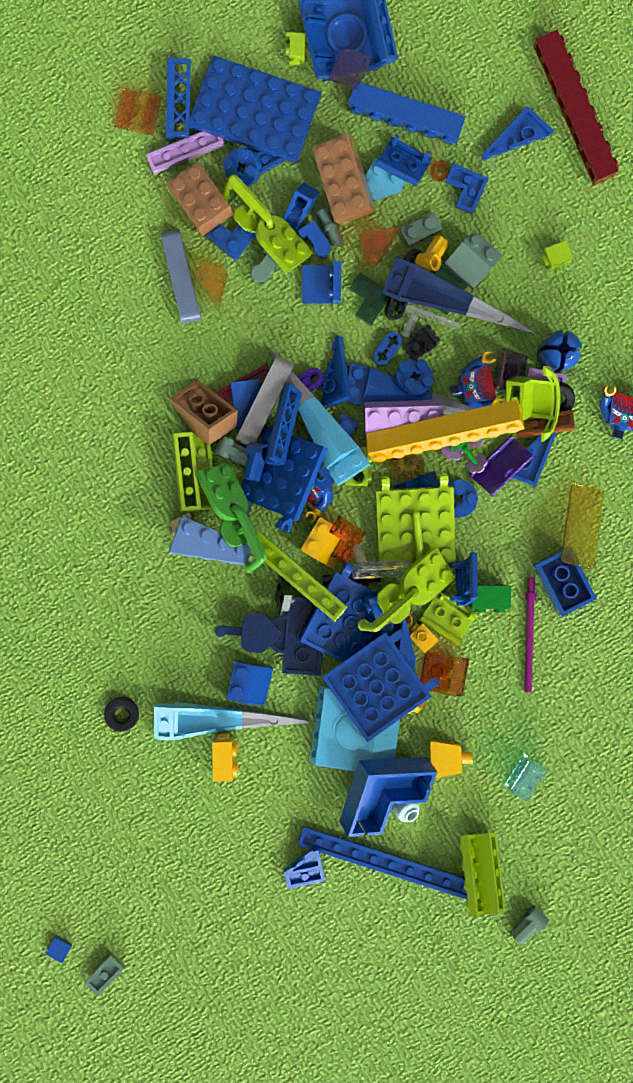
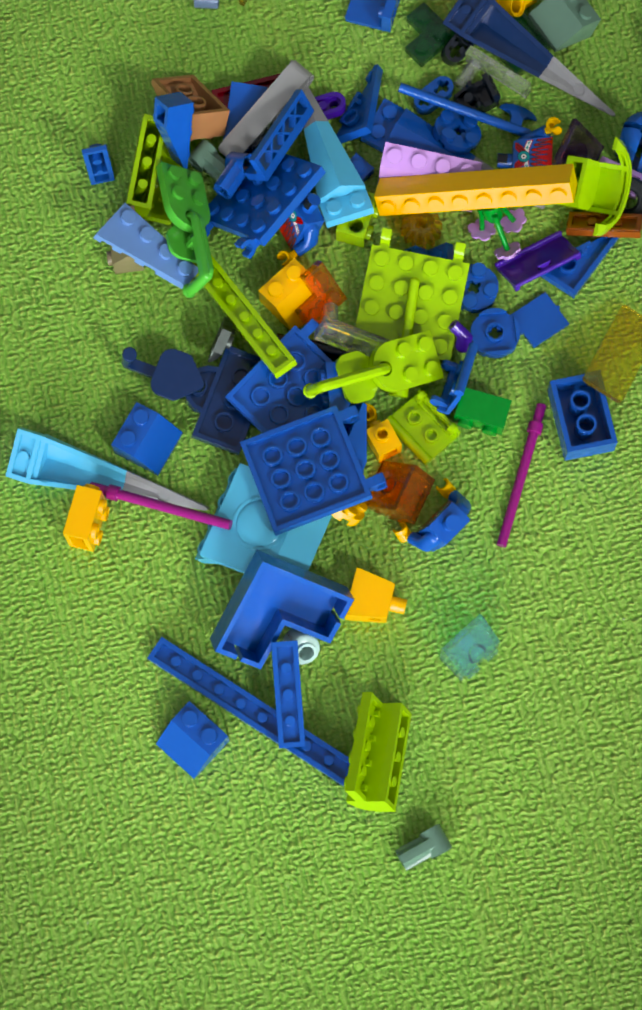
camera: 20 degrees right, 15 degrees down
wing [284,846,325,889] -> none
none -> blue slope [82,144,115,185]
none -> magenta bar [90,482,233,530]
none -> blue slope [153,92,194,169]
none -> blue slope [156,701,230,779]
none -> blue plate [271,640,305,748]
none -> blue torso [393,478,471,552]
none -> blue piece [398,83,537,137]
none -> dark purple arm [448,320,473,353]
none -> blue plate [470,308,521,358]
none -> blue piece [511,292,569,348]

